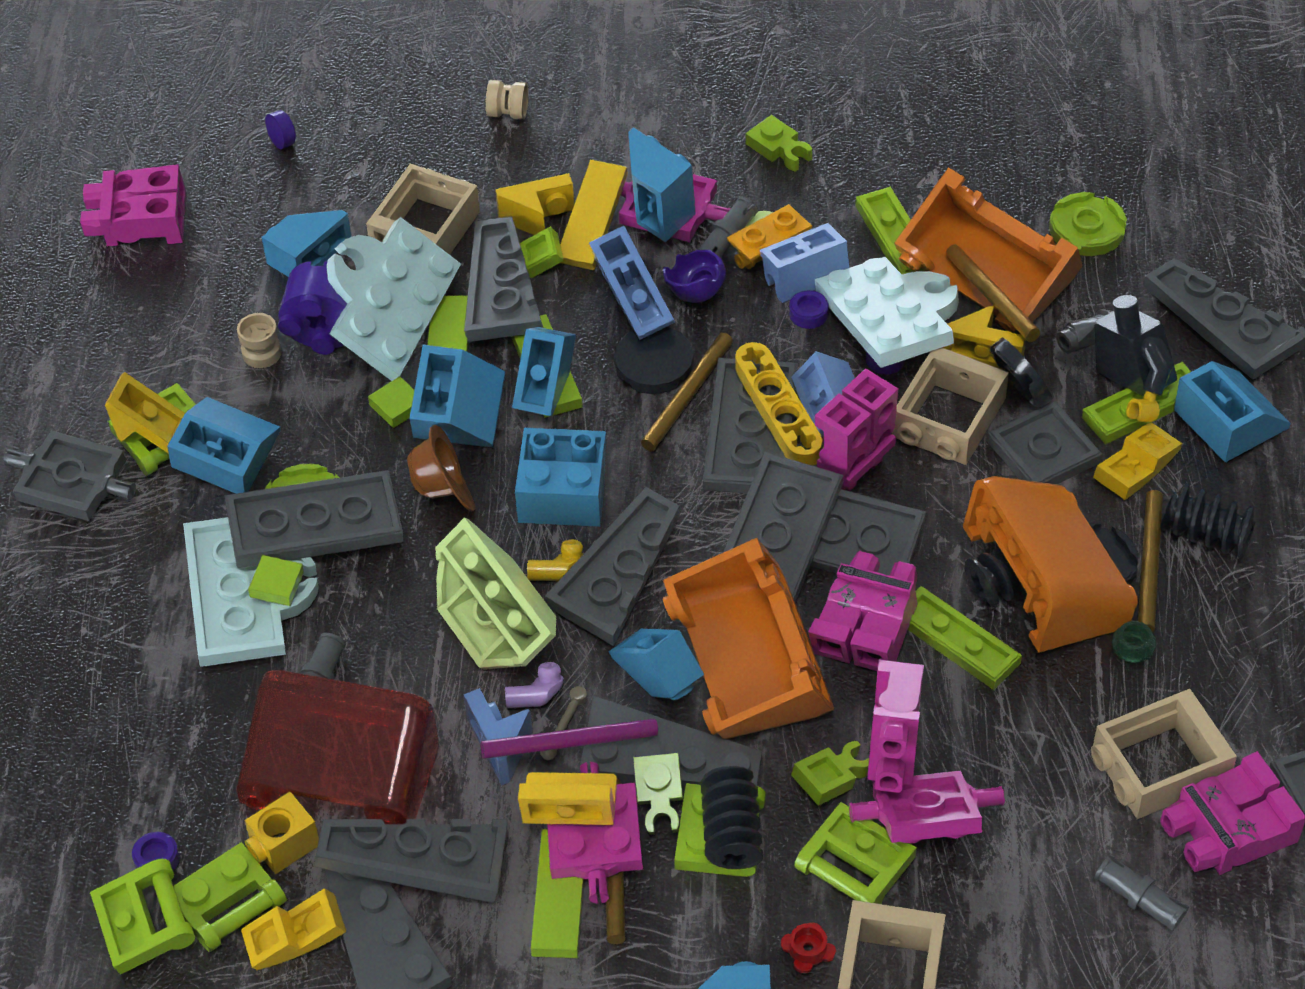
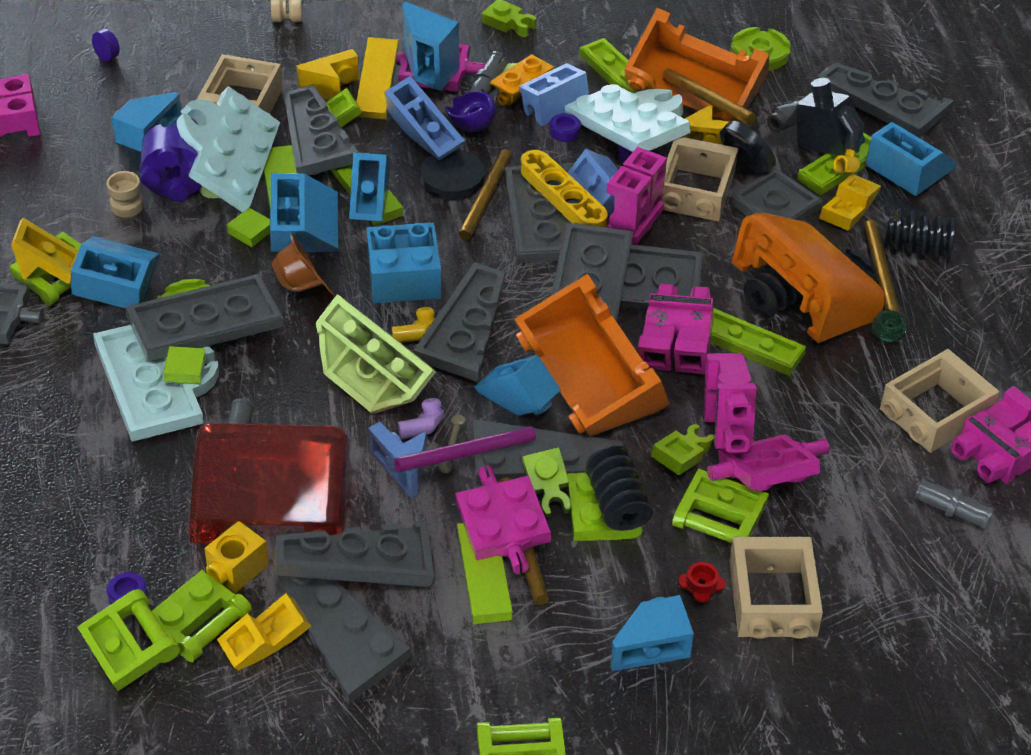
camera: 15 degrees left, 5 degrees down
yellow panel [518,772,617,825] -> none

